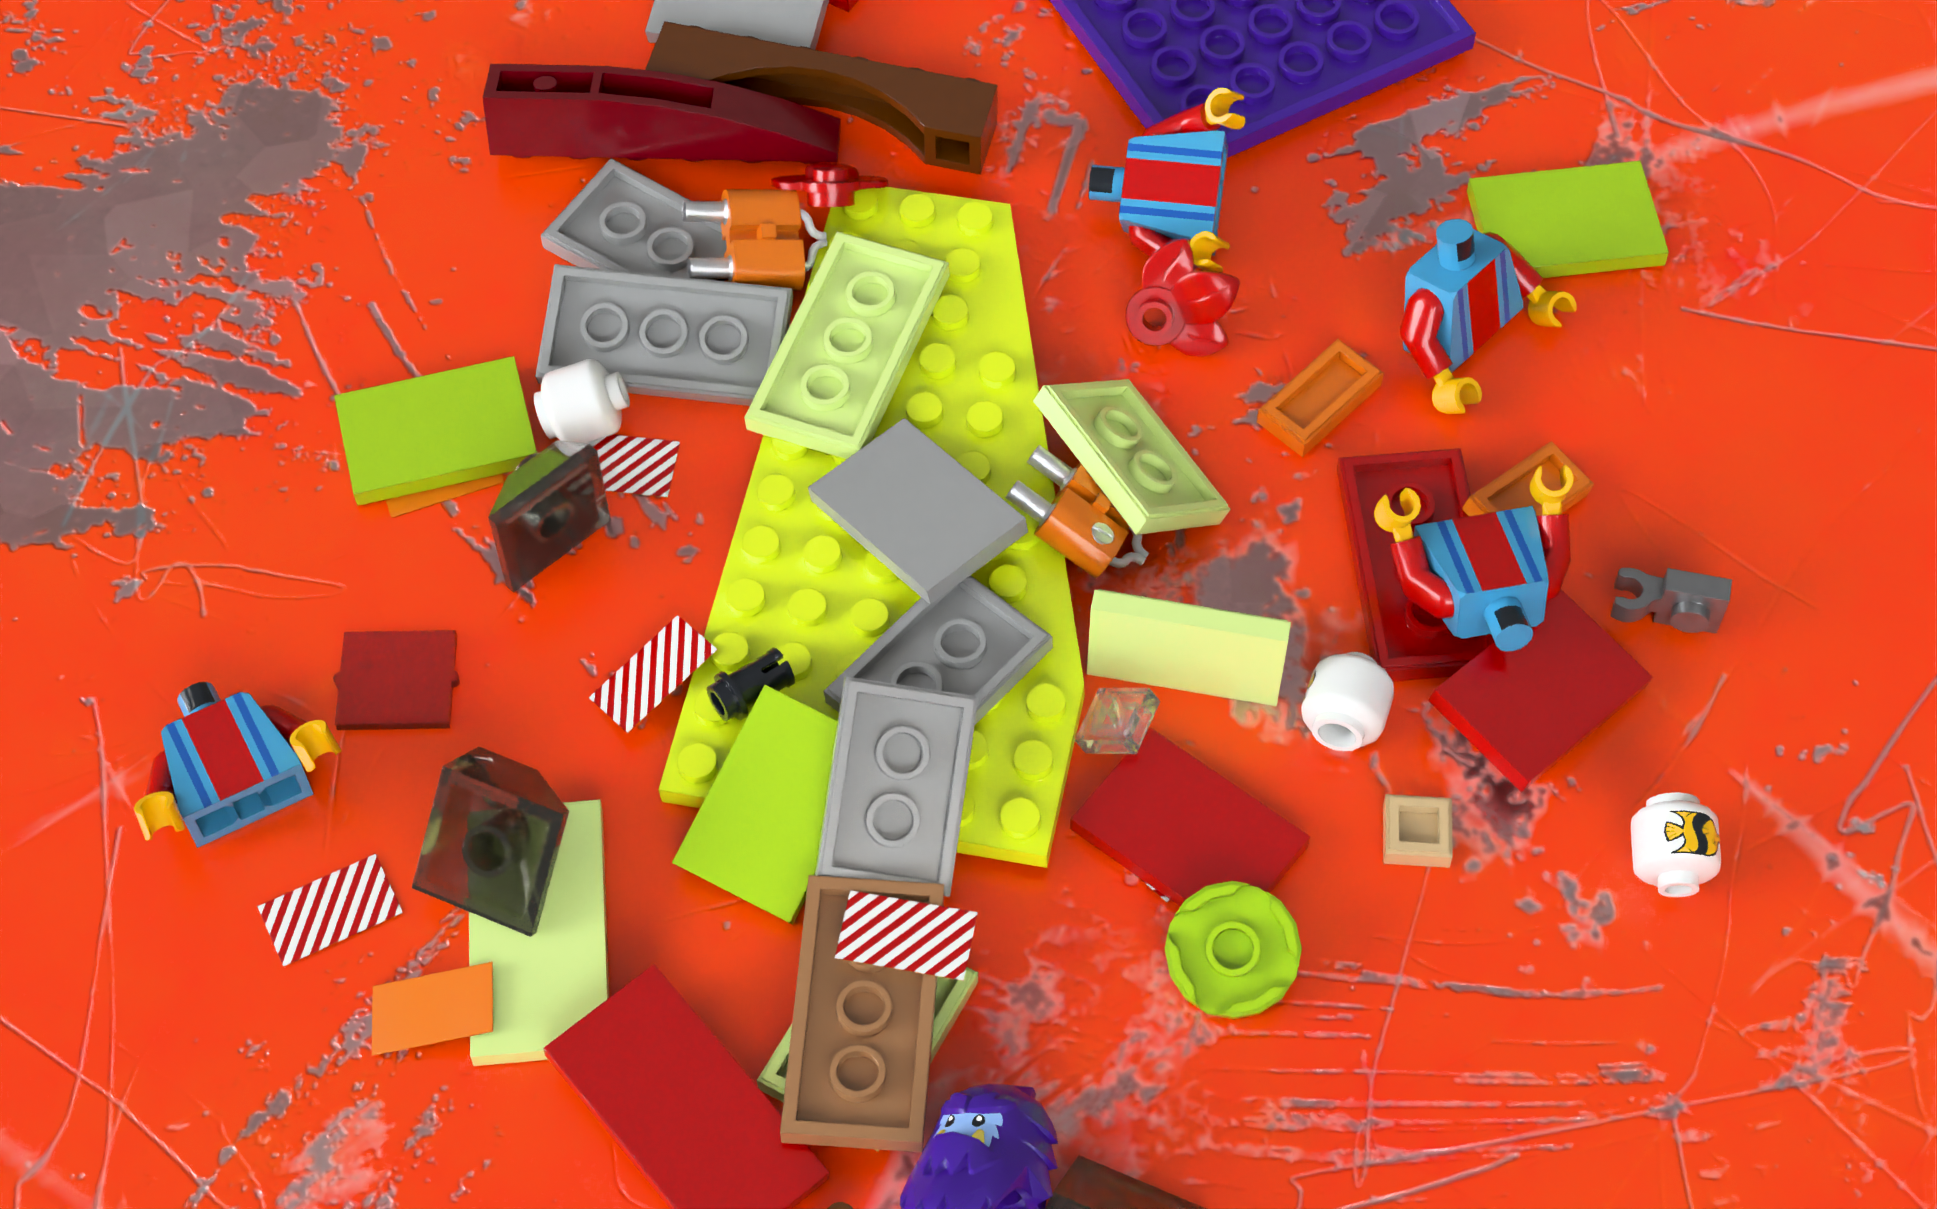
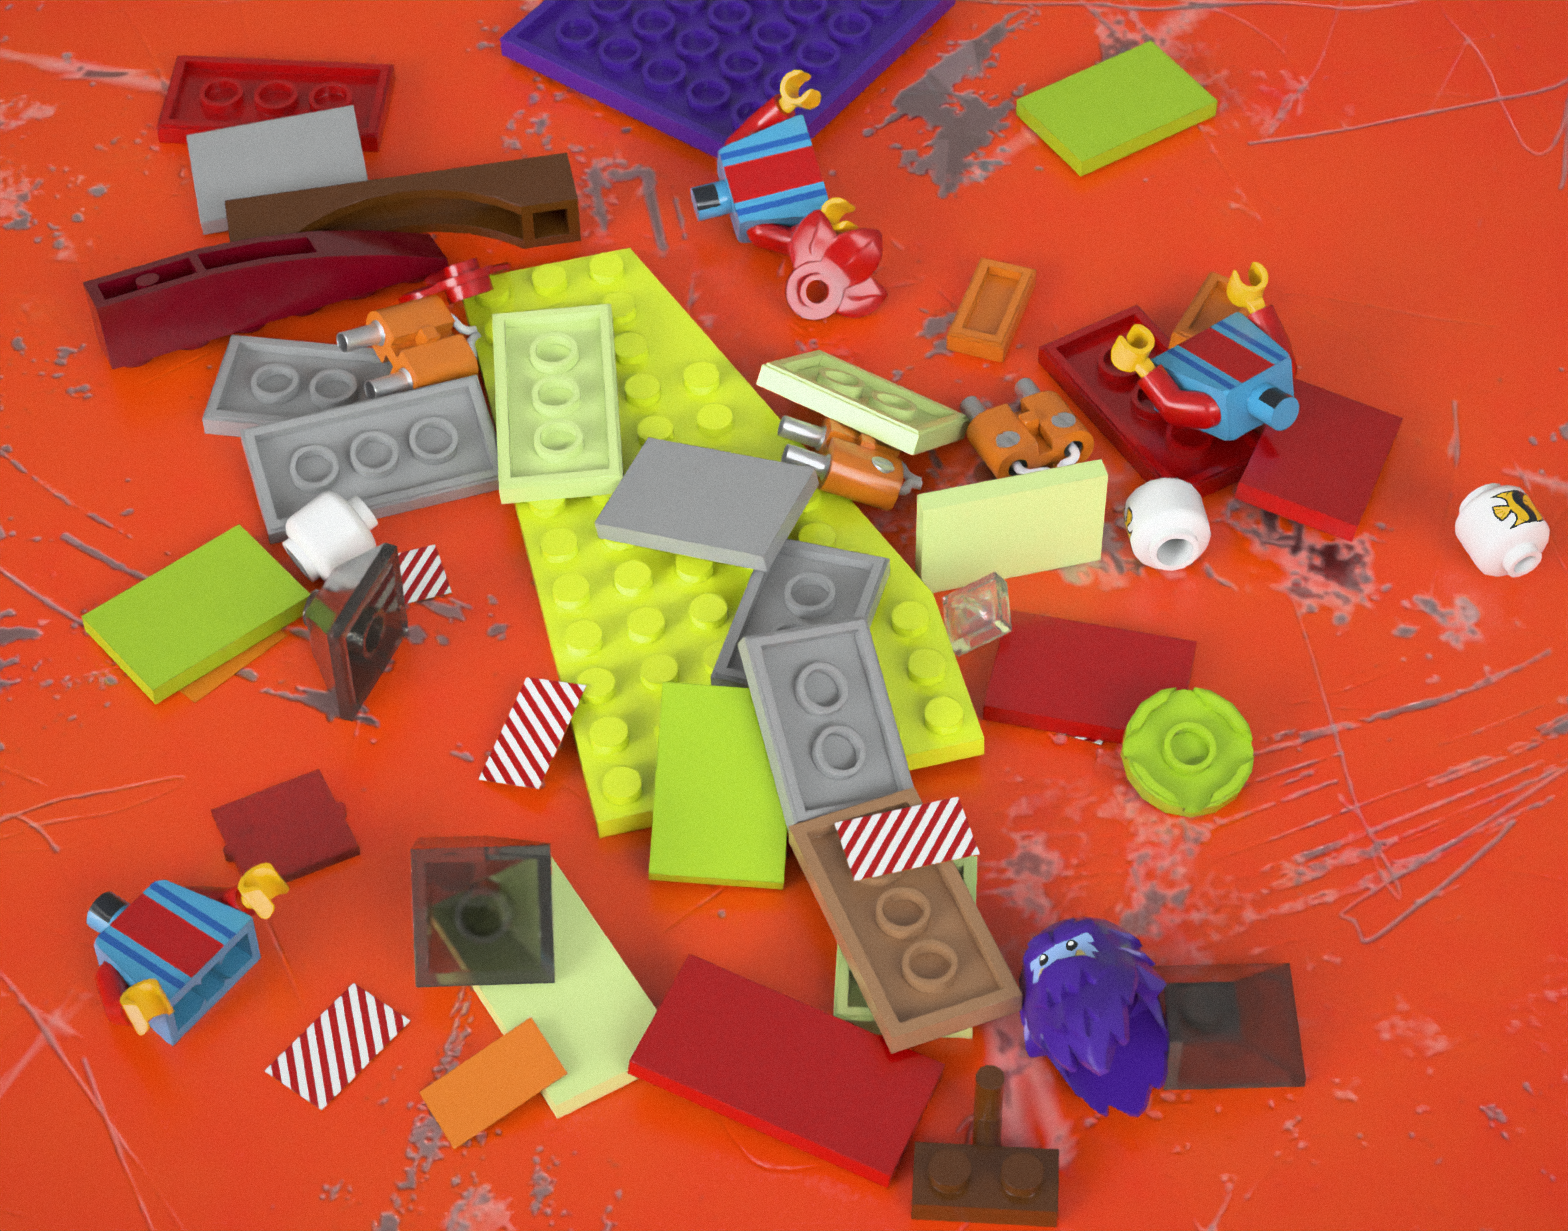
camera: 25 degrees left, 10 degrees down
black pin [707,647,795,721] -> none
tan tile [1383,794,1453,868] -> none
torso [1400,219,1577,414] -> none
flat silver plate [1610,568,1732,633] -> none
none -> orange piece [960,378,1094,479]

